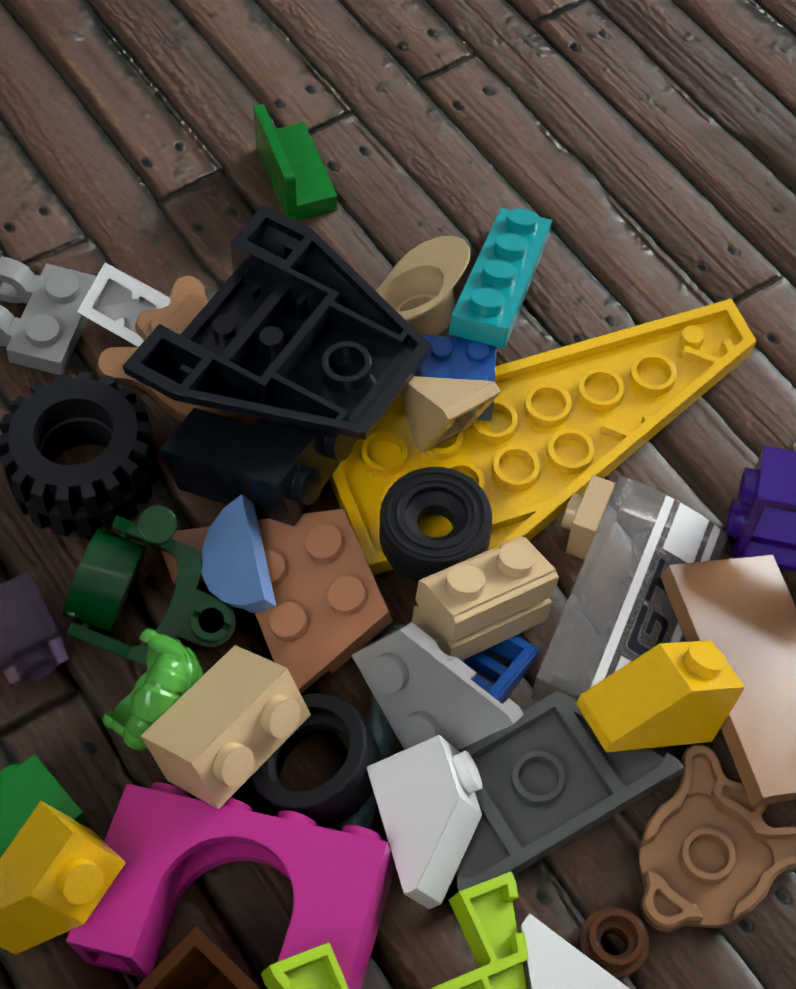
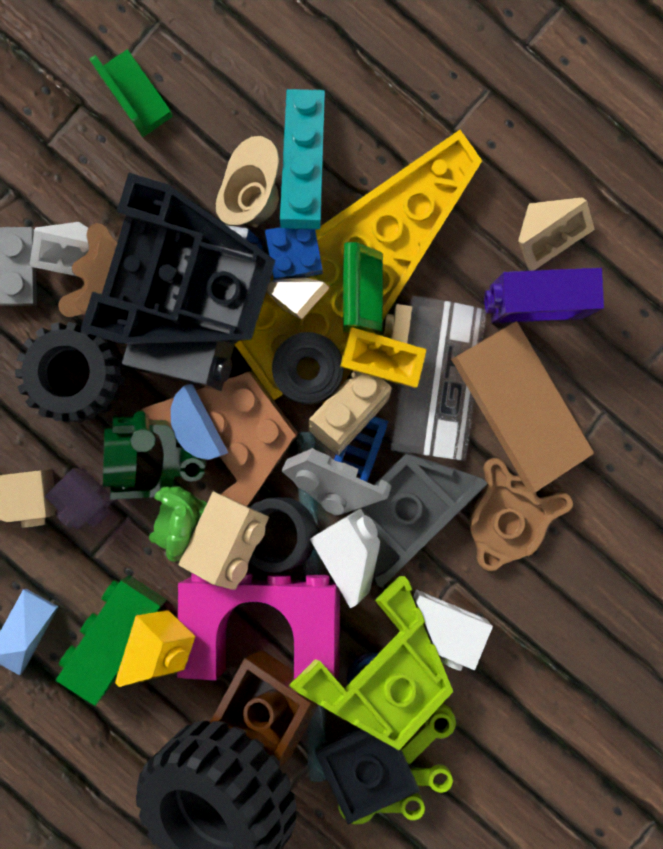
camera: 10 degrees left, 30 degrees up
yellow slope [576,640,745,753] -> none
reddish brown plate [579,907,649,979] -> none
none -> yellow slope [340,327,427,388]
none -> green tile [343,242,383,333]

